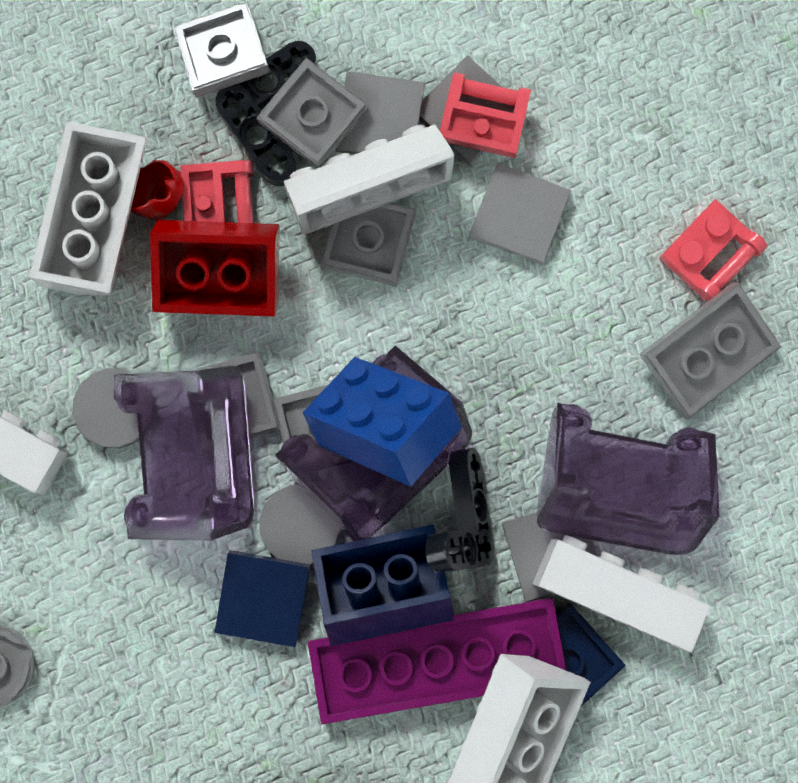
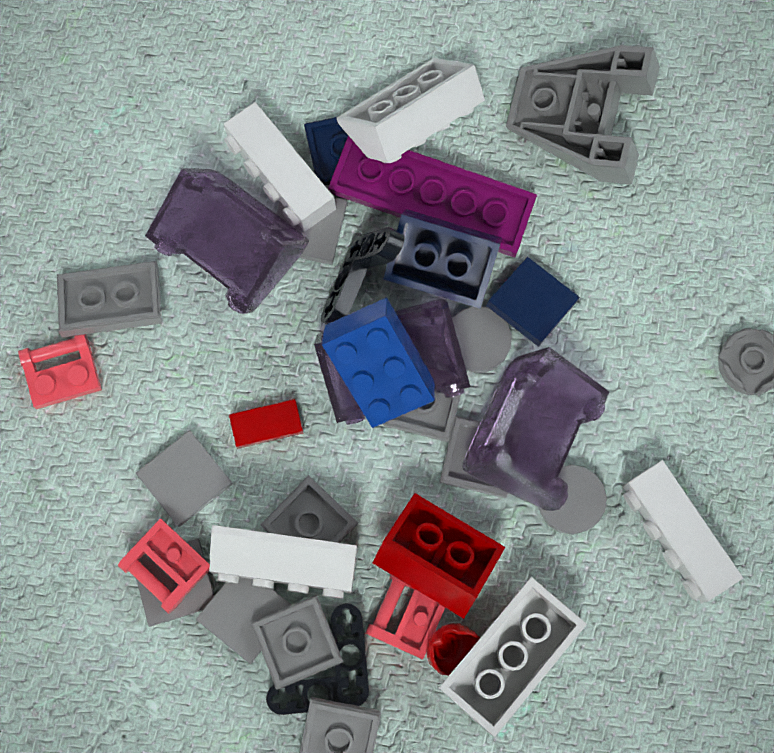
camera: 150 degrees left, 5 degrees down
none -> red tile [229,399,303,449]

